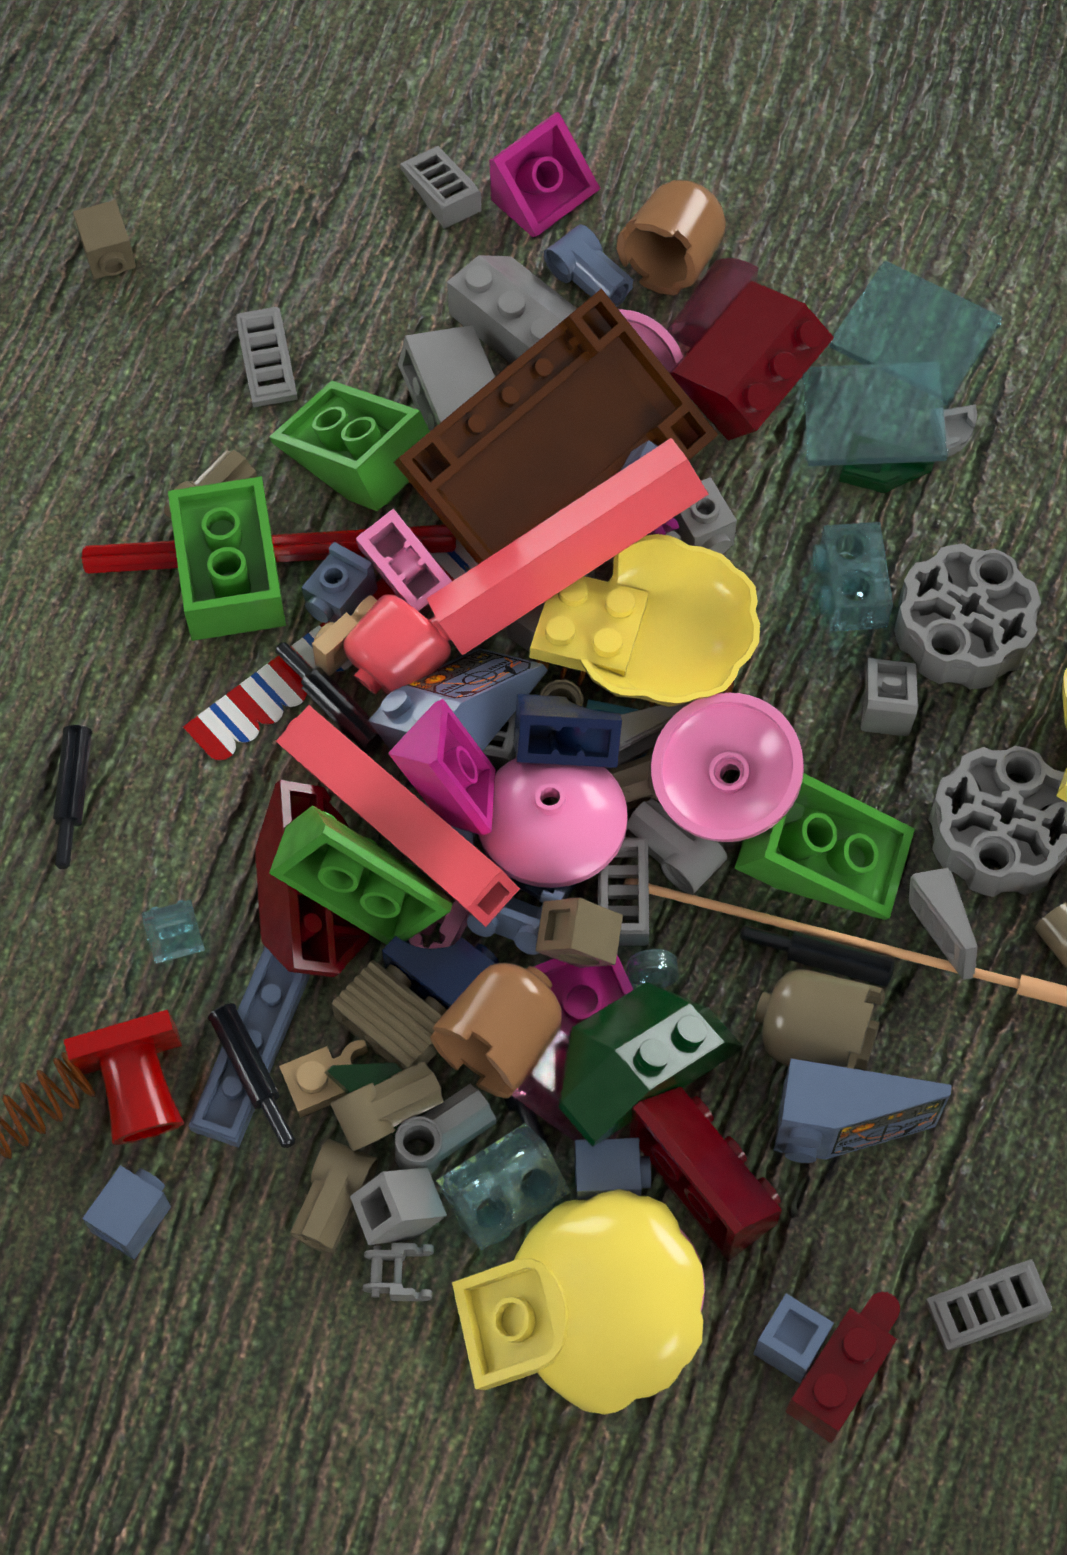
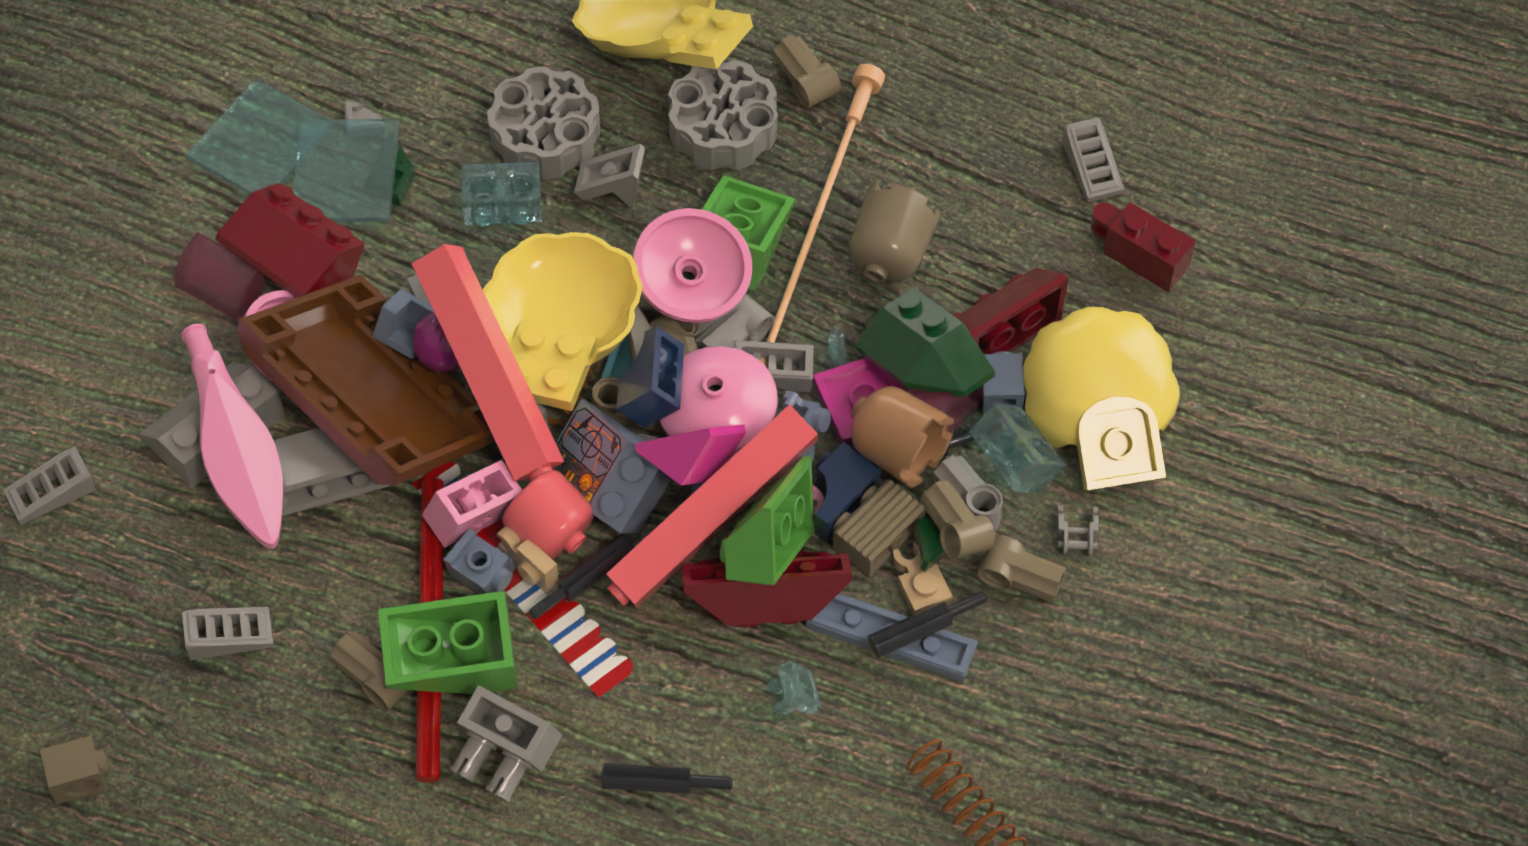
camera: 90 degrees left, 5 degrees down
red plant [63,1009,184,1145] -> none
sand blue brick [82,1165,171,1260] -> none
bright green slope [269,380,430,511] -> none
light grey brick [350,1168,447,1245] -> none
dark pink slope [490,112,600,237] -> none
dark tan brick [535,898,623,968] -> none
sand blue piece [544,224,633,307] -> none
medium nougat cylinder [616,180,726,296] -> none
black axle [740,925,895,987] -> none
sand blue brick [753,1294,834,1383] -> none
sand blue slope [773,1059,952,1163] -> none
light grey slope [909,868,978,980] -> none
none -> bright pink animal [181,324,283,549]
none -> light grey brick [449,685,563,803]

